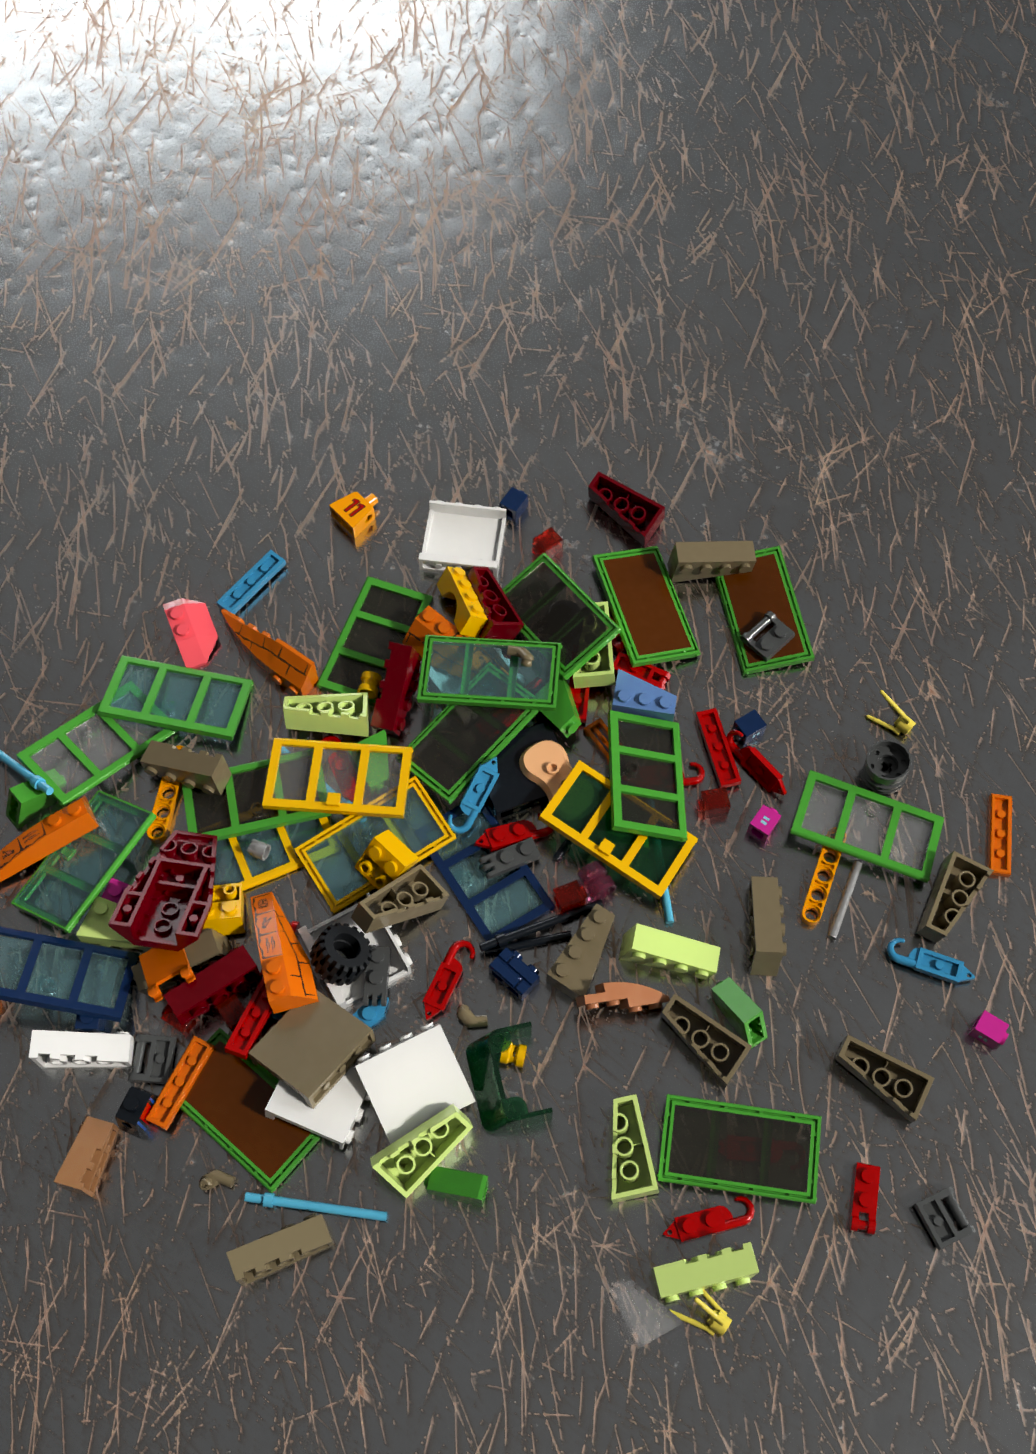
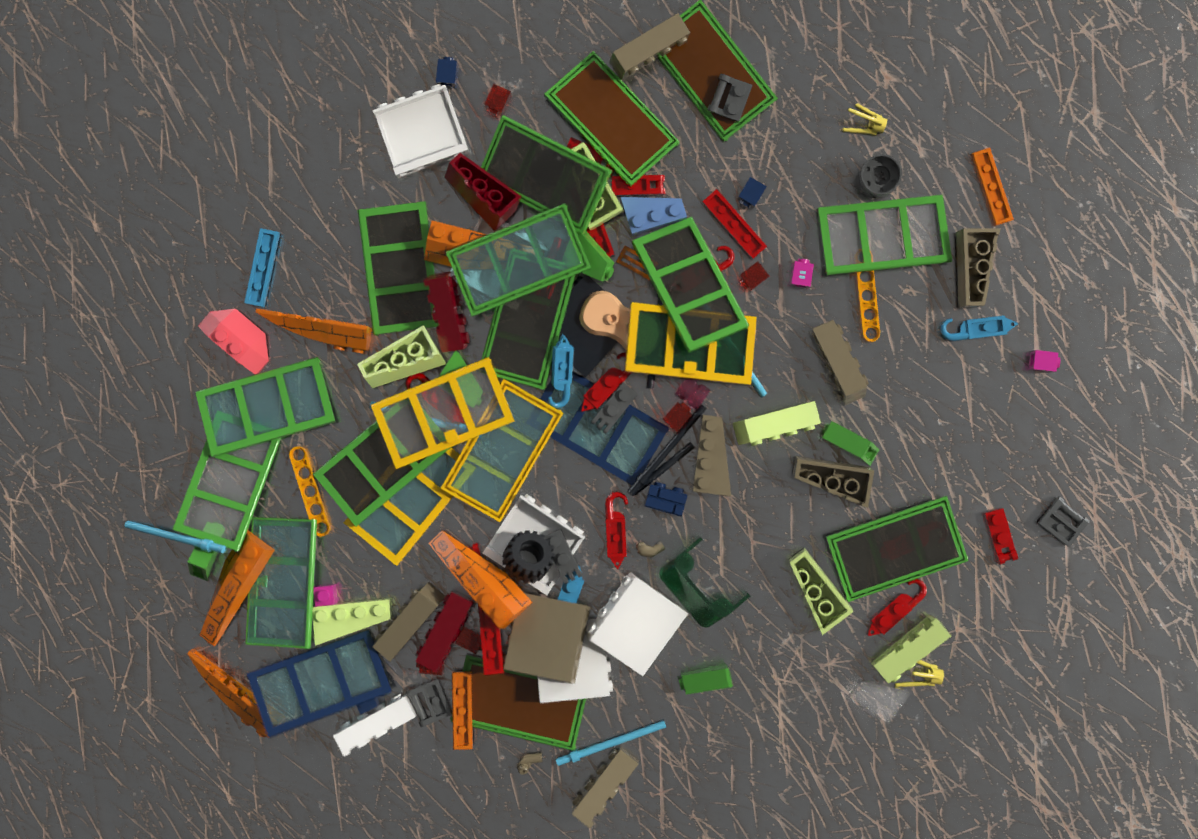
camera: 30 degrees left, 25 degrees up
medium nougat wedge [53,1116,119,1198] -> none
dark red wedge [108,830,218,951] -> none
black torso [115,1086,158,1139] -> none
orange flag [139,948,196,1003] -> none
dark tan wedge [140,740,232,796] -> none
yellow slope [202,882,246,936] -> none
light grey hose [247,839,271,861] -> none
light orange torso [329,492,378,539] -> none
dark tan wedge [351,864,450,934] -> none
yellow slope [354,829,419,890] -> none
yellow wheel [357,671,382,699] -> none
yellowish green wedge [370,1104,473,1199] -> none
yellow arch [436,566,488,638] -> none
yellow wheel [500,1040,527,1068] -> none
dark tan arm [507,645,534,667] -> none
nougat slope [575,982,670,1013] -> none
dark red wedge [588,471,665,548] -> none
red plate [726,730,787,795] -> none
light grey bar [827,860,863,940] -> none
dark tan wedge [835,1035,935,1123] -> none

